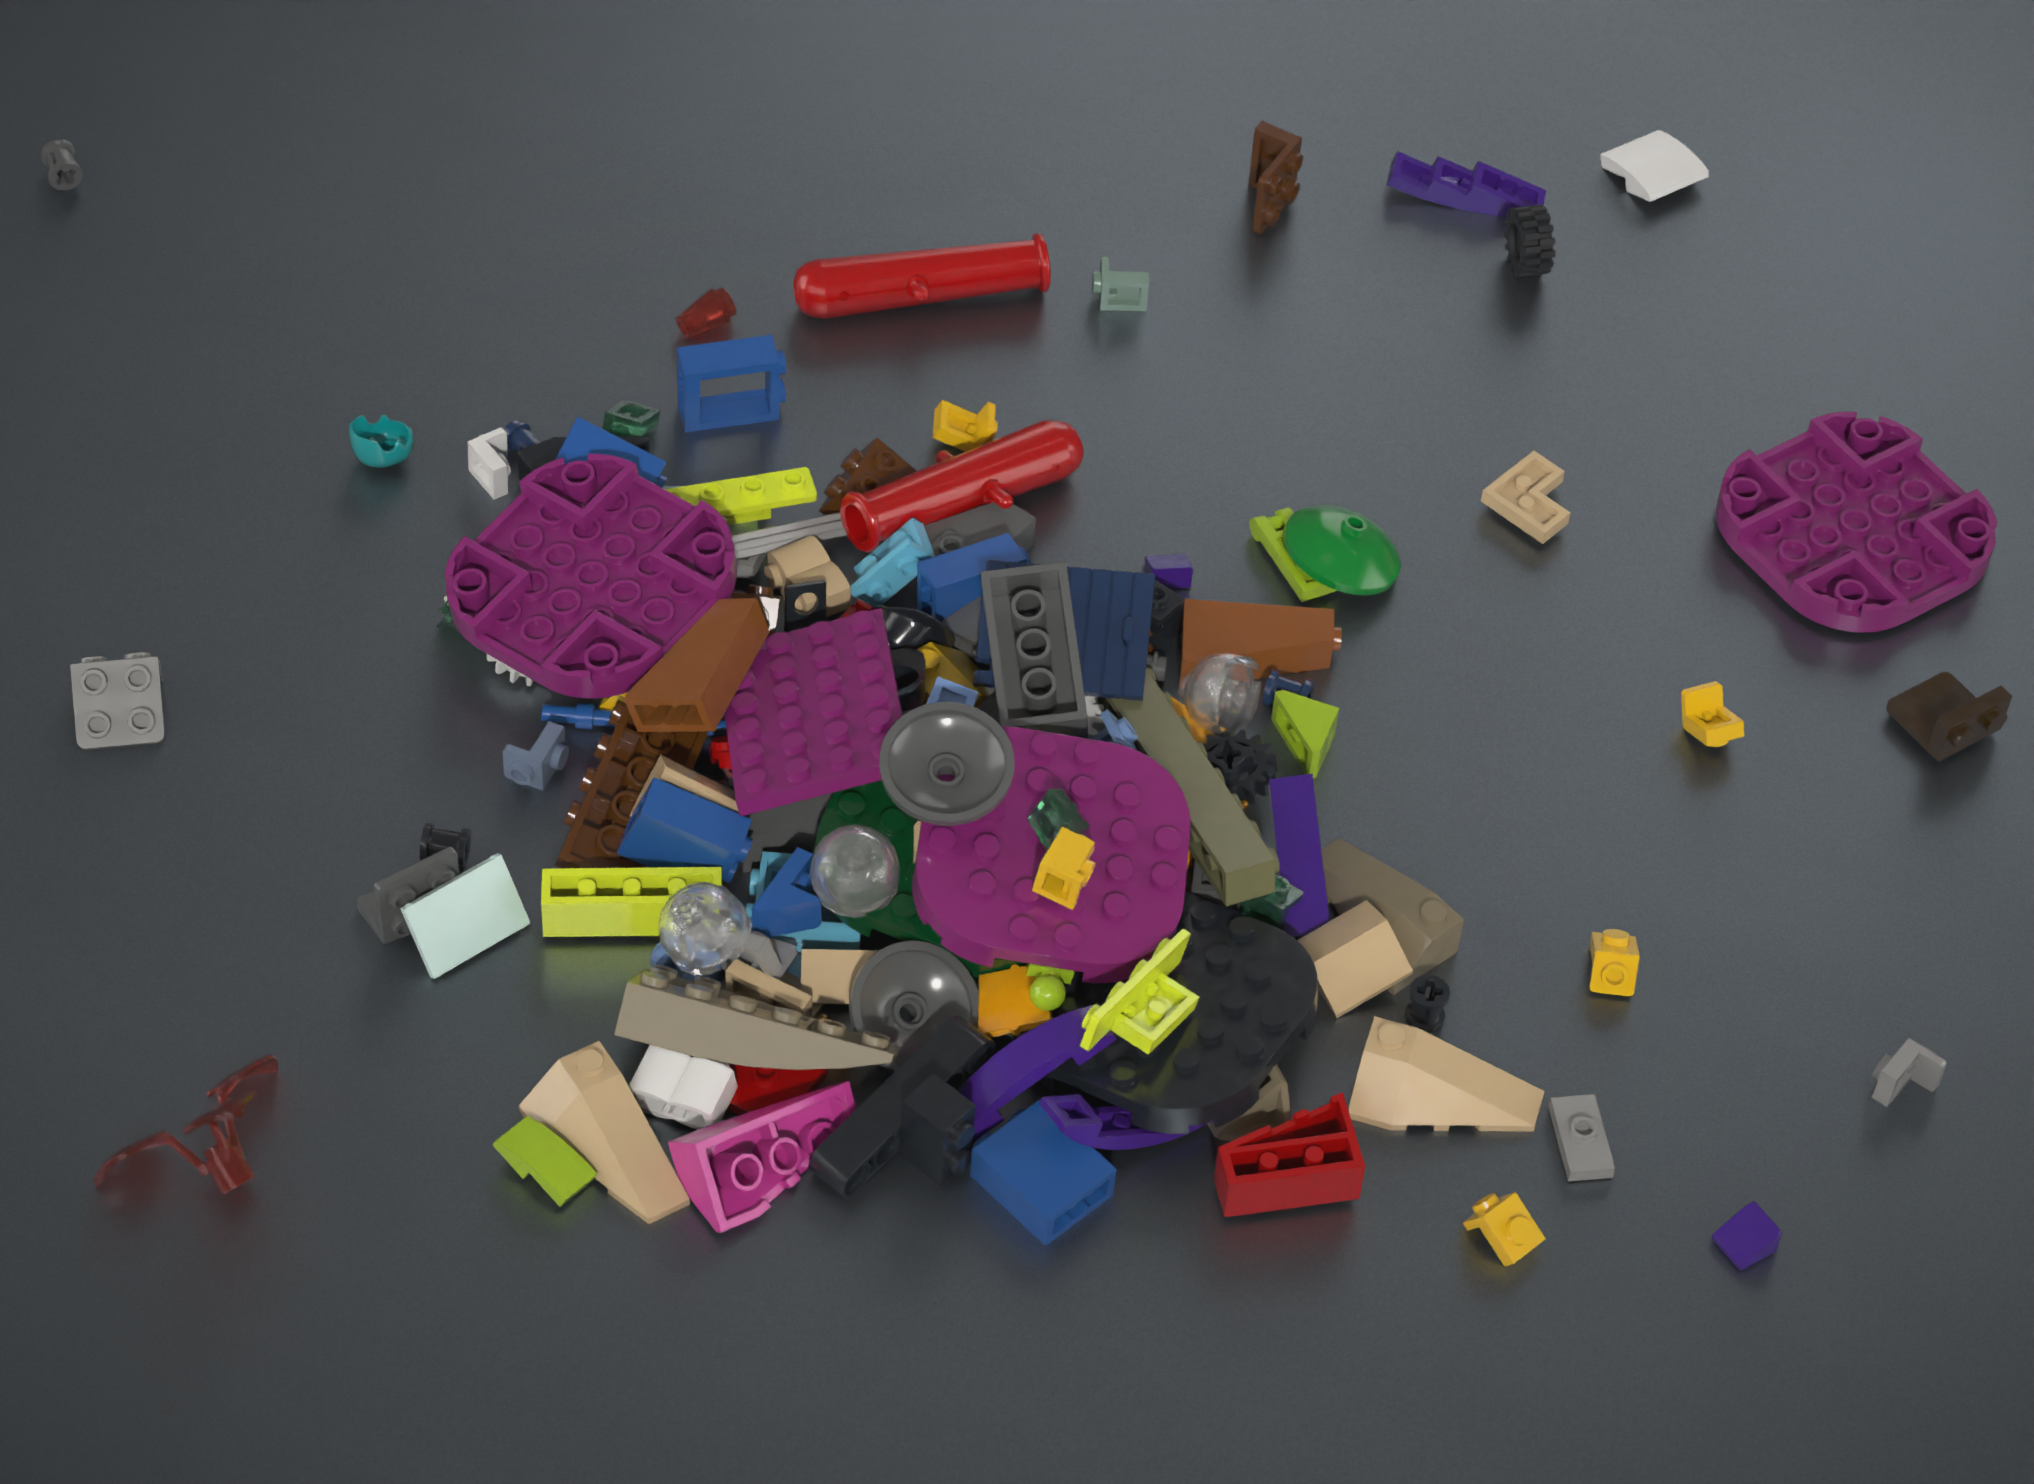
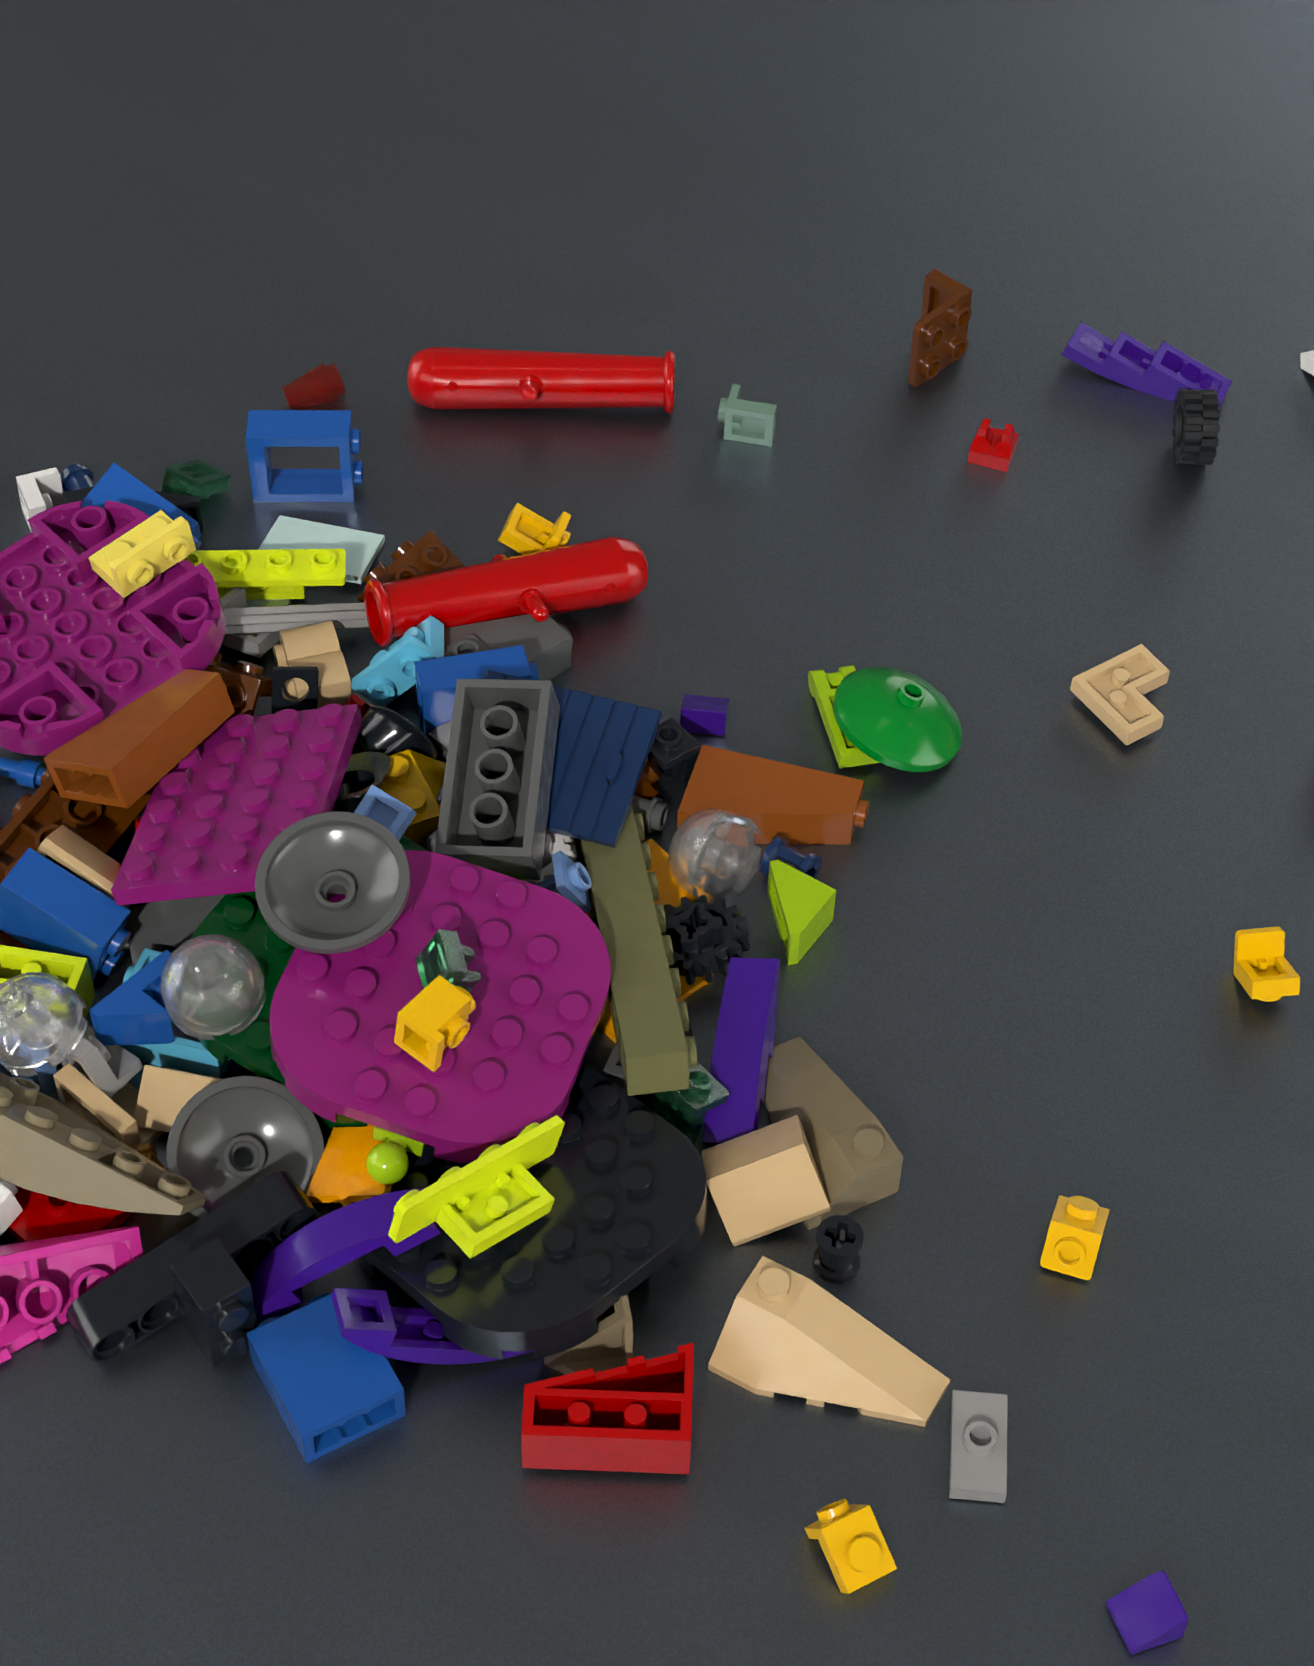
camera: 15 degrees right, 0 degrees up
none -> light yellow bracket [88,510,196,598]
none -> light aqua piece [258,515,385,584]
none -> red tile [967,418,1019,472]

